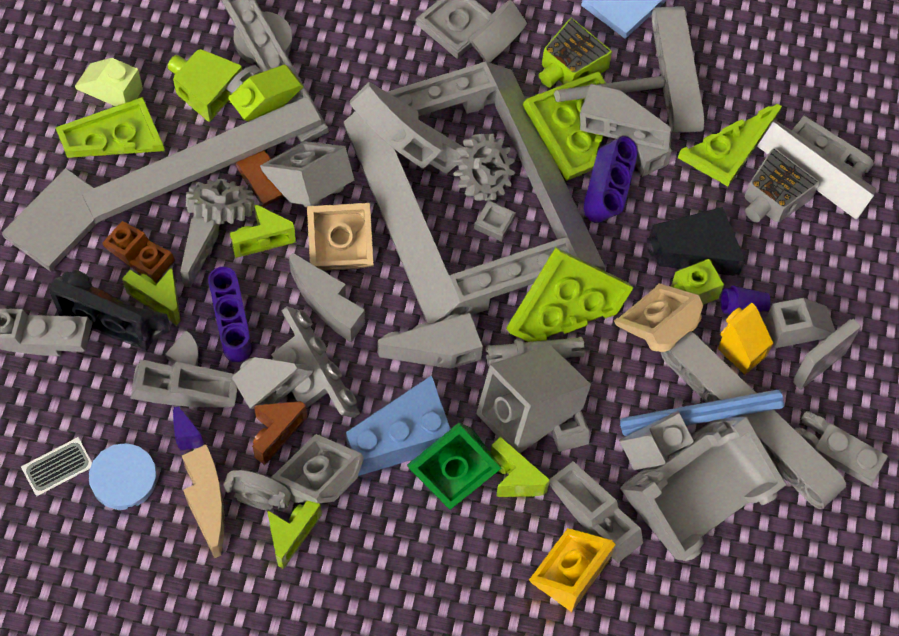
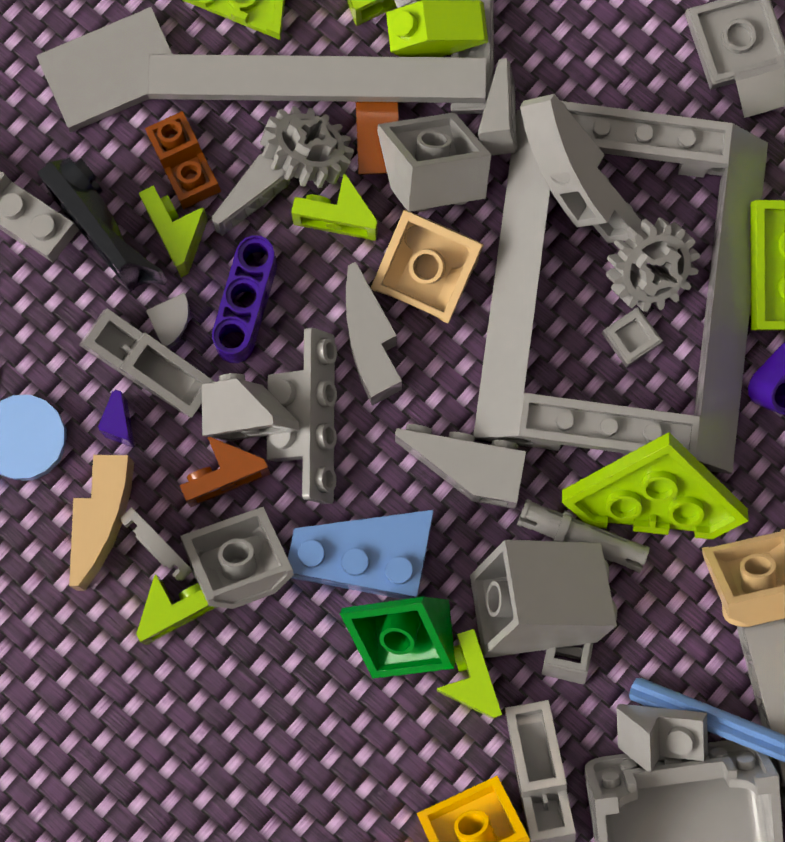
camera: 35 degrees right, 15 degrees up
none -> light grey slope [478,58,517,155]

